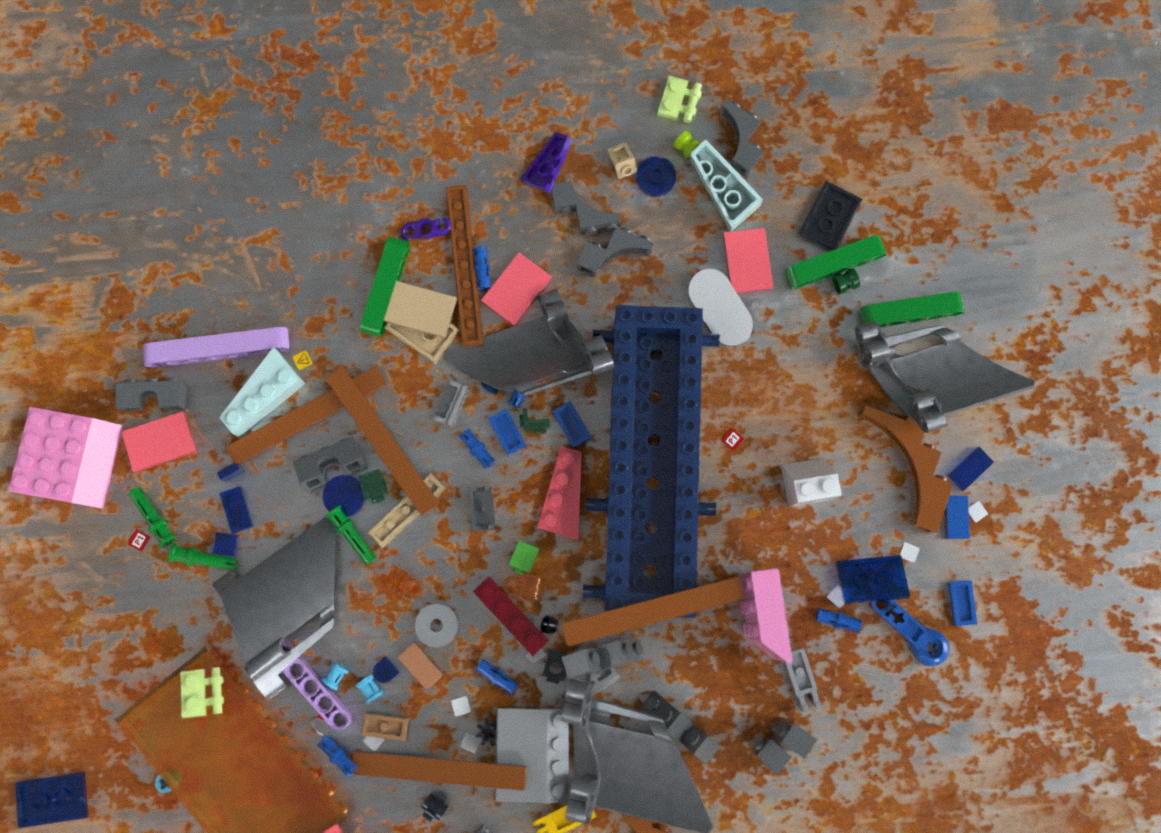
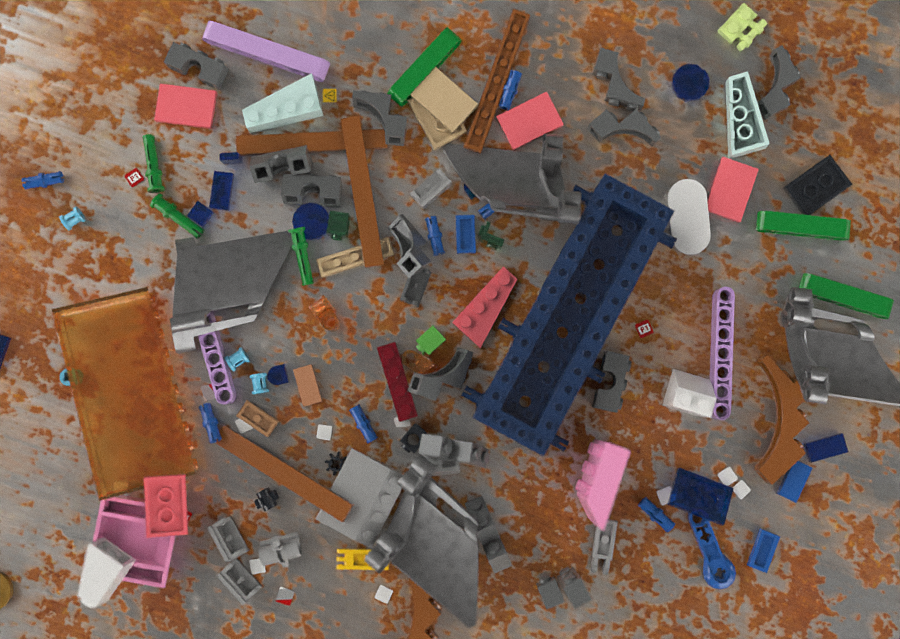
camera: 25 degrees right, 5 degrees up
bright pink slope [8,407,123,509] -> none
yellowish green plate [181,667,224,719] -> none
dark purple piece [401,217,451,241] -> none
light grey tile [414,603,459,648] -> none
white sticker [460,732,481,754] -> none
dark purple wing [520,132,572,194] -> none
black hinge [541,615,559,634] -> none
blue tile [552,401,592,449] -> none
dark orange tile [562,576,745,646] -> none
tan bracket [607,142,637,179] -> none
lime wheel [673,130,701,160] -> none
dark green wheel [832,268,860,295] -> none
white sticker [968,501,988,522] -> none
none -> blue pin [22,171,64,190]
none -> medium azure bush [59,206,86,231]
none -> dark grey arch [249,145,312,183]
none -> dark grey arch [352,90,407,146]
none -> dark grey arch [387,214,431,278]
none -> dark grey arch [408,348,474,401]
none -> dark grey arch [592,351,631,413]
none -> lavender beam [710,287,735,420]
none -> white sticker [718,467,738,487]

